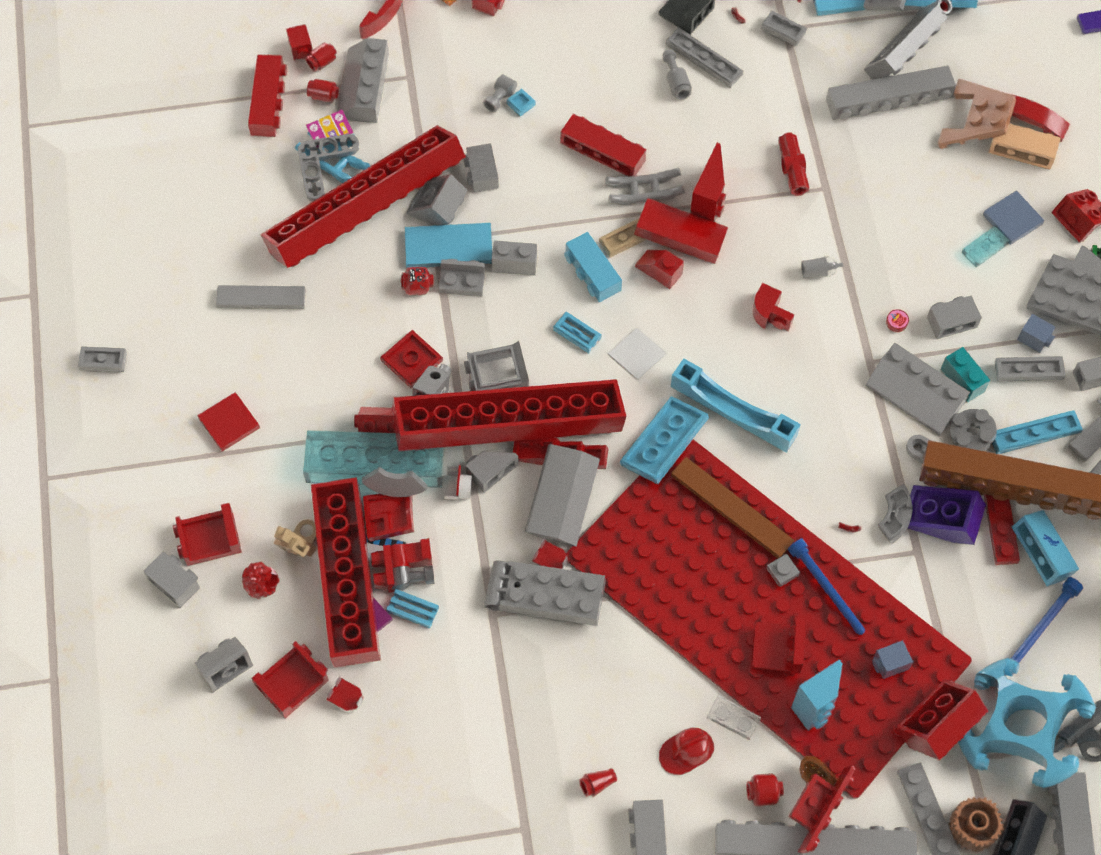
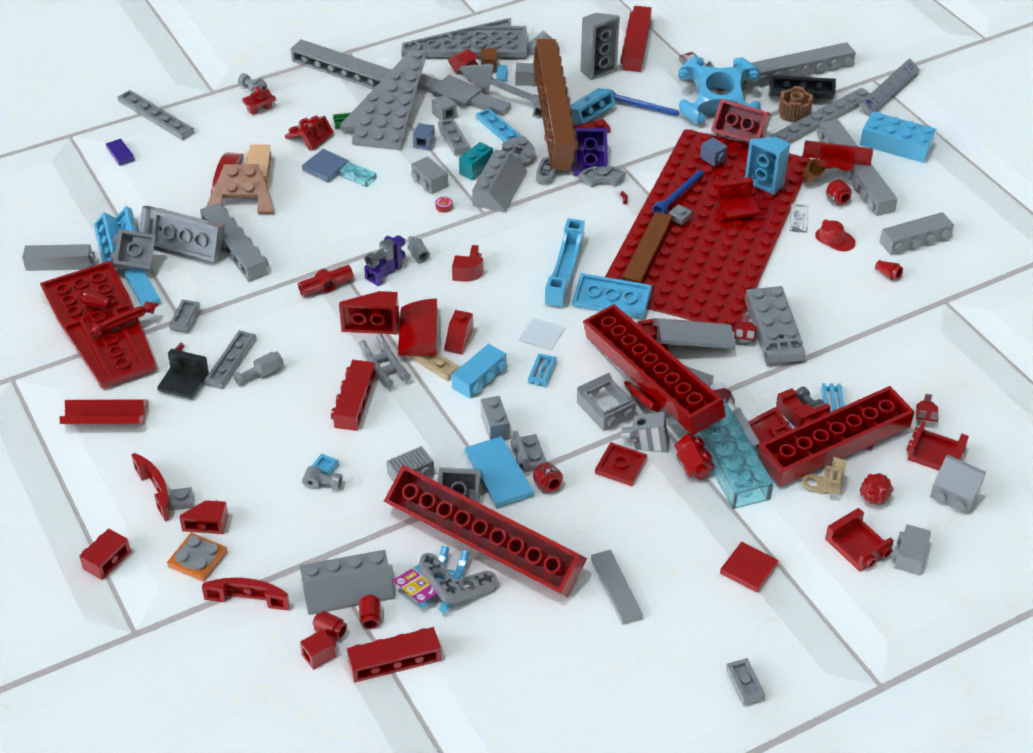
camera: 110 degrees left, 20 degrees down
none -> dark purple hips [364,235,406,286]

